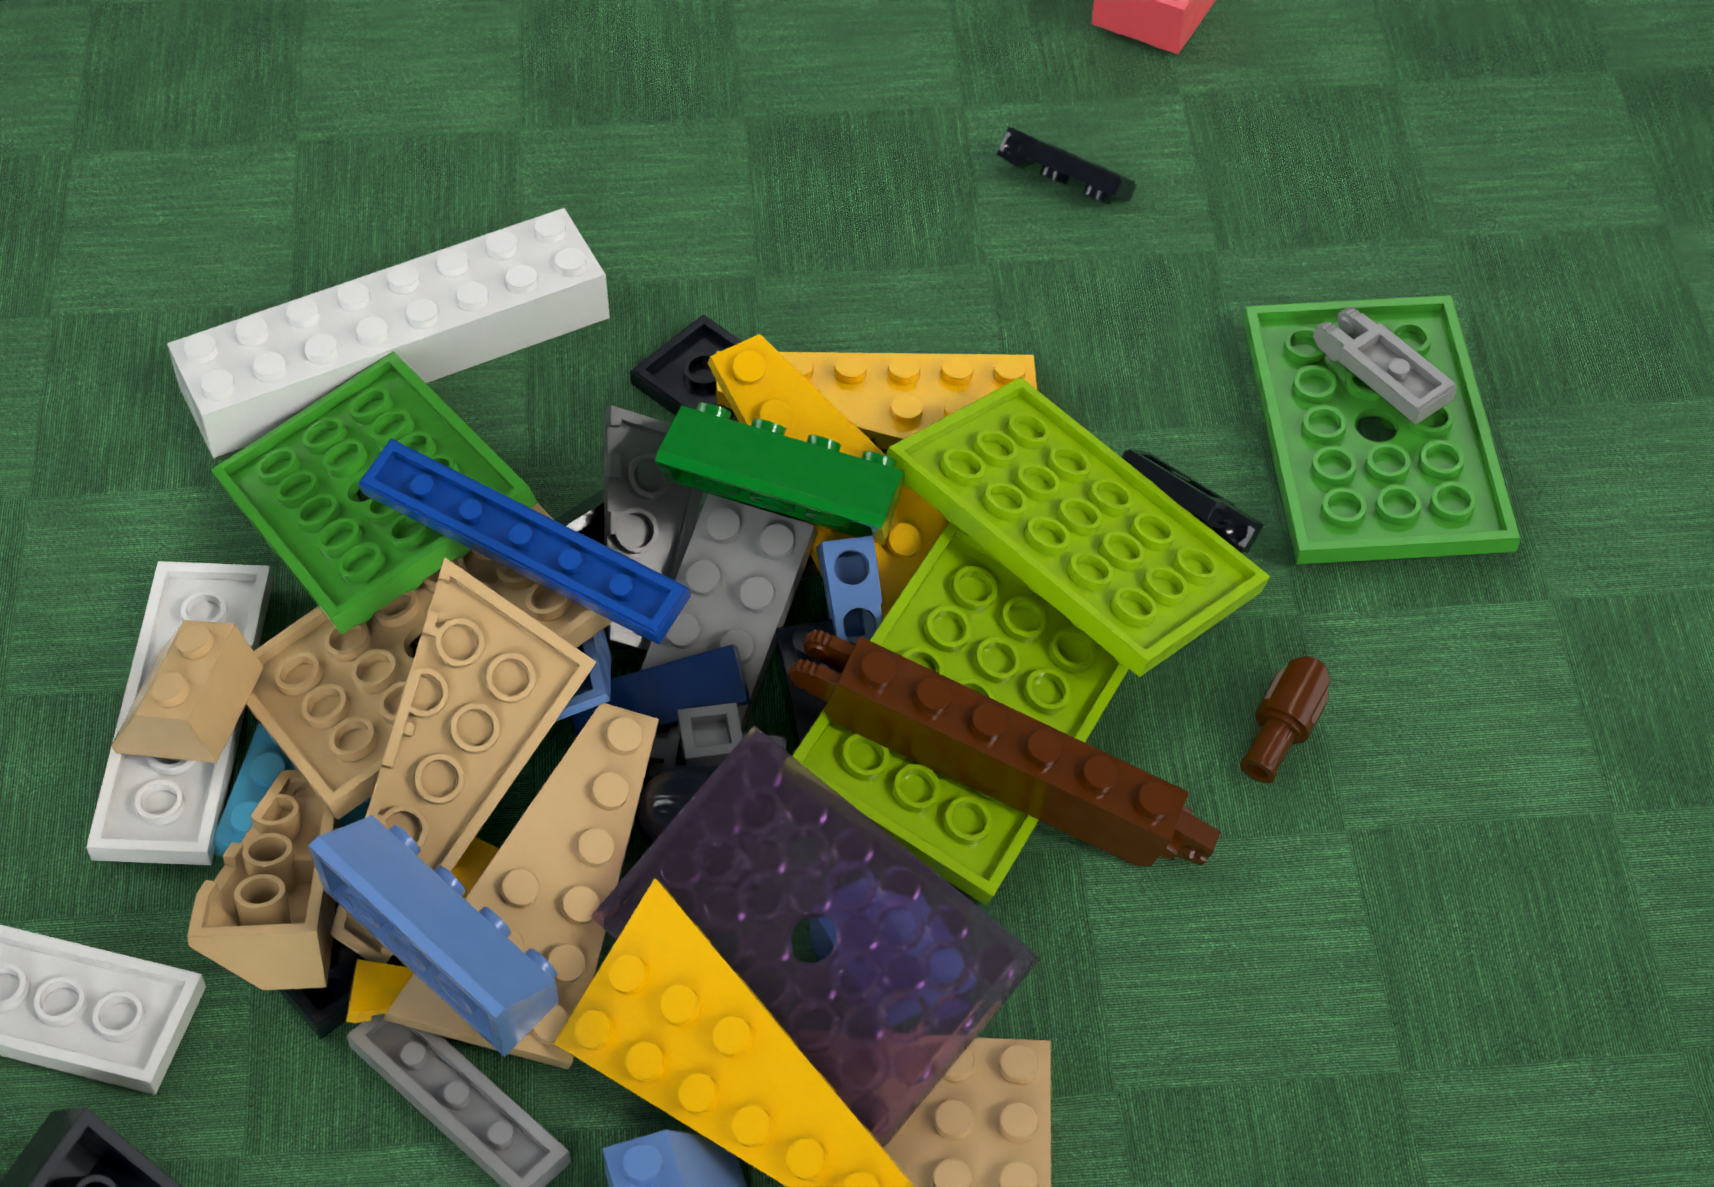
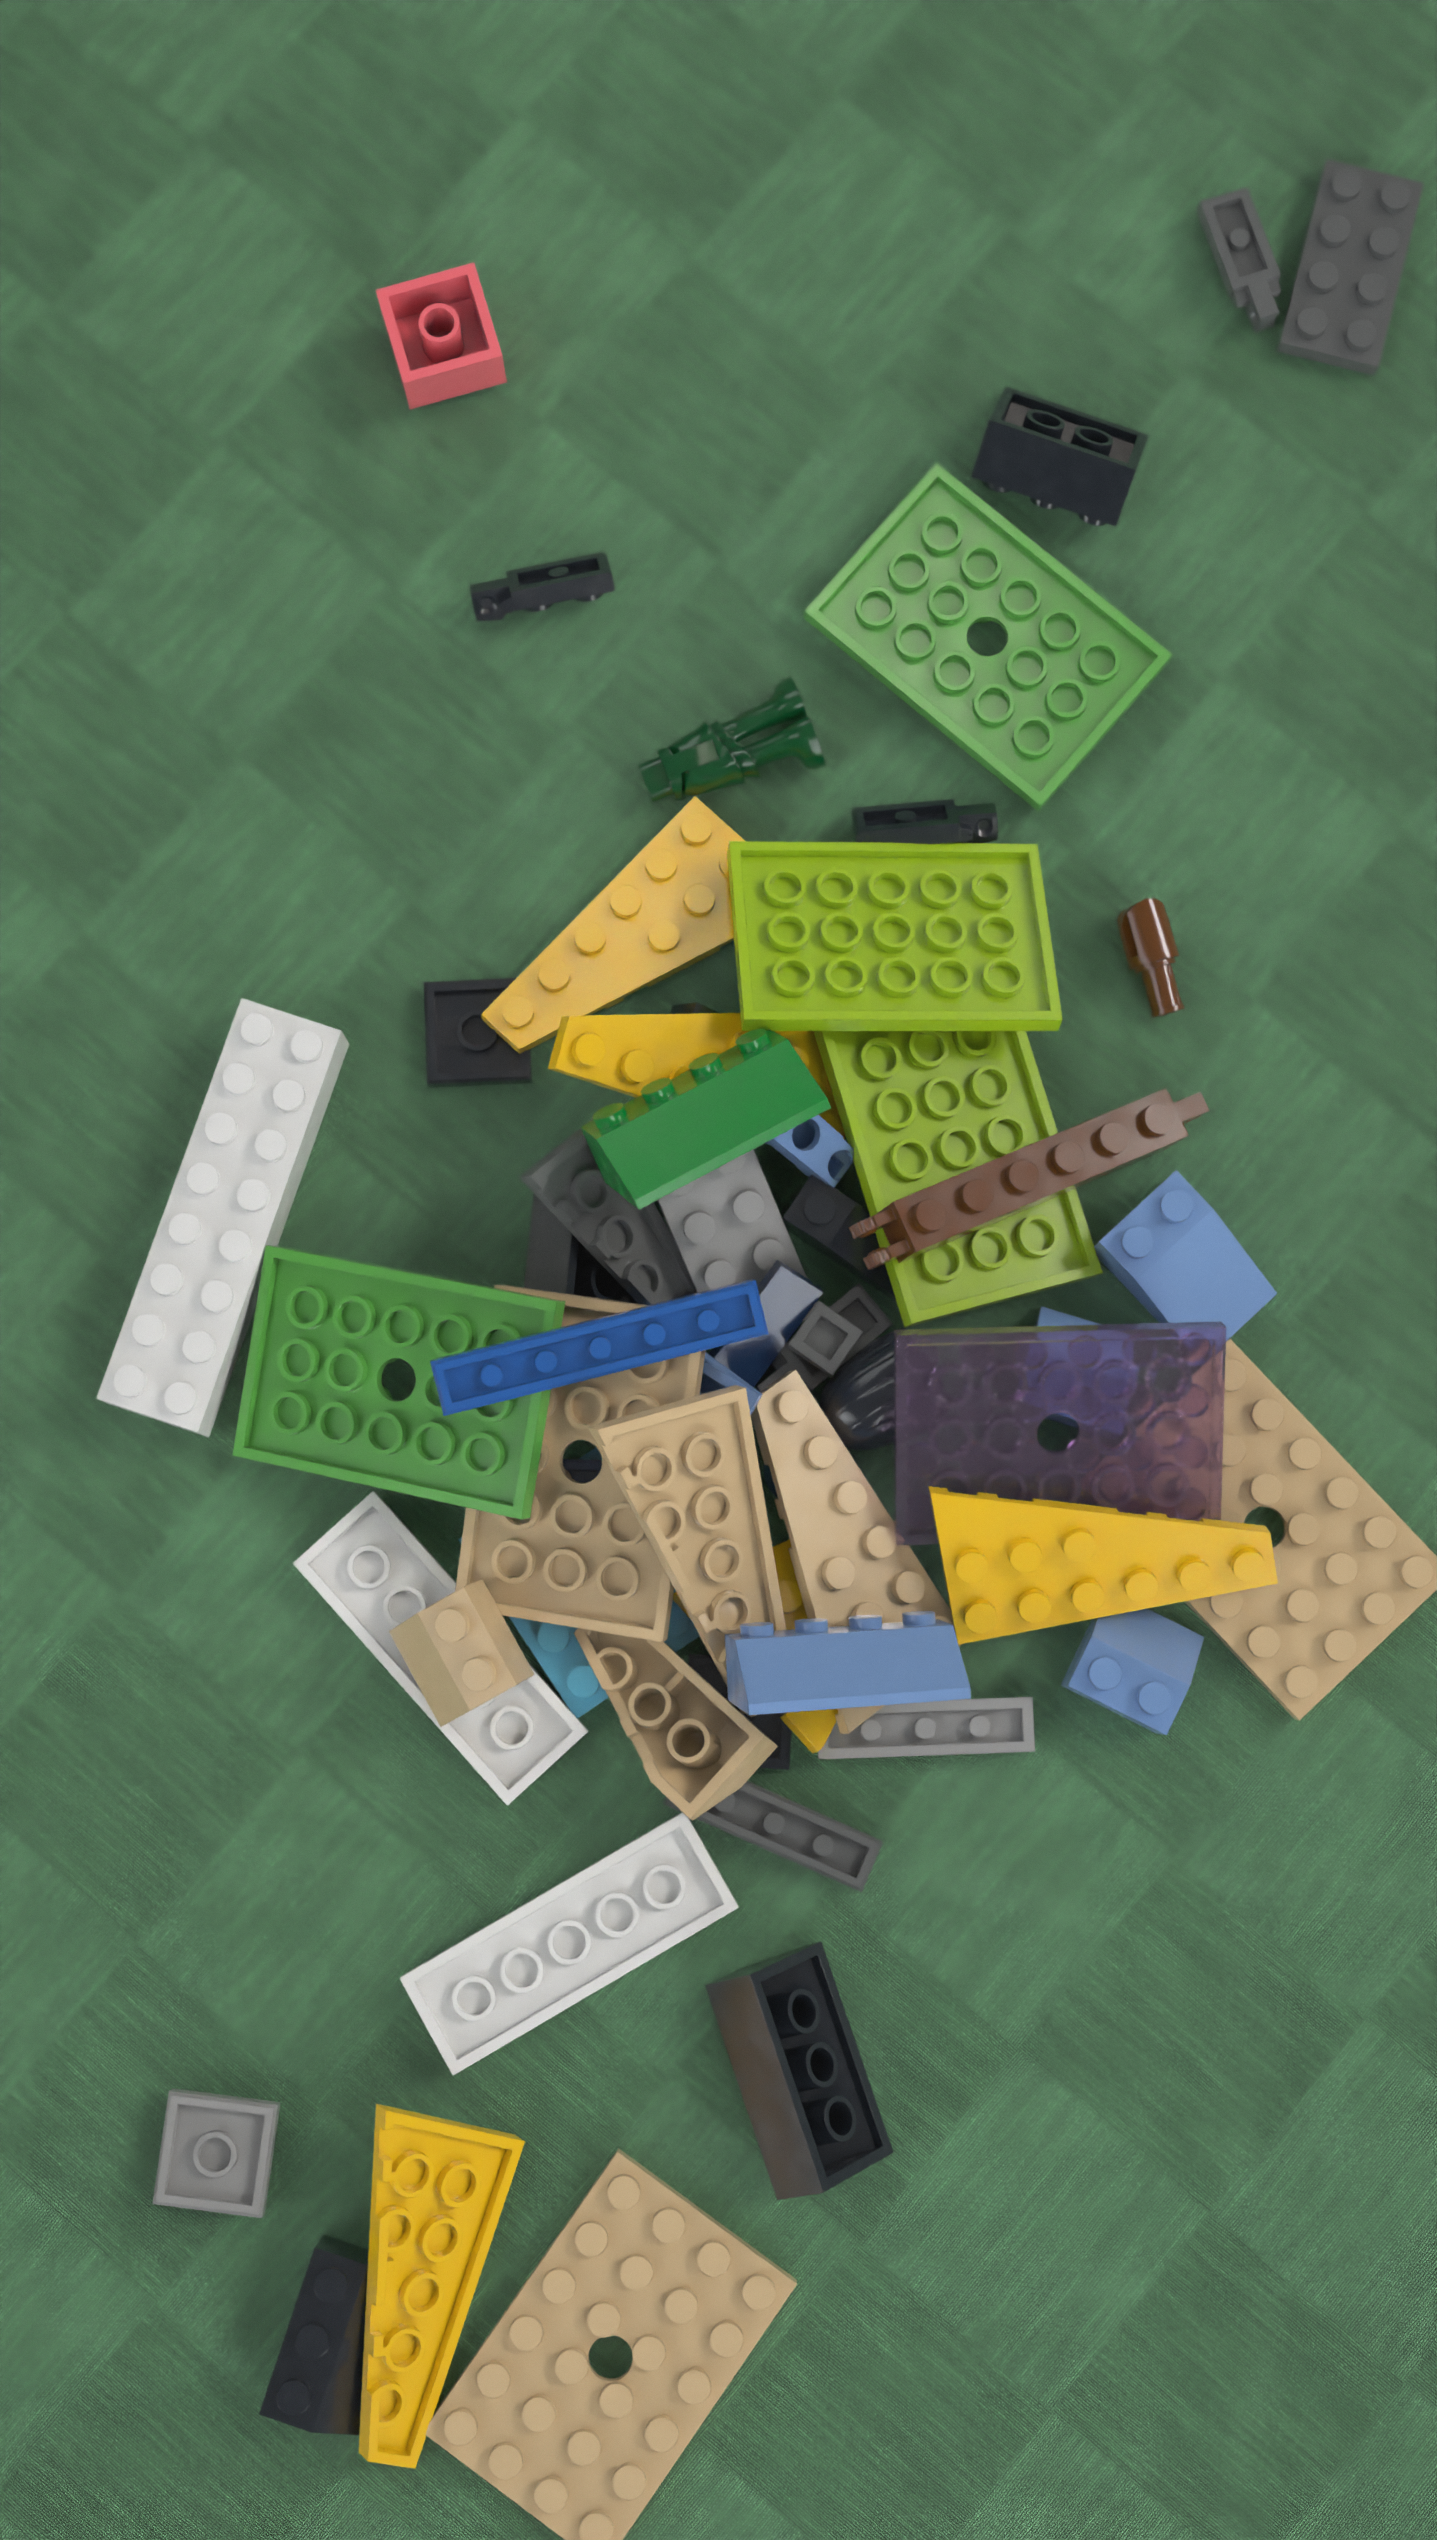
camera: 45 degrees left, 30 degrees up
light grey hinge [1313,306,1457,424] -> none
none -> dark green piece [638,676,826,803]
none -> dark grey tile [663,1781,883,1892]
none -> black slope [971,386,1149,527]
none -> medium blue slope [1094,1170,1277,1365]

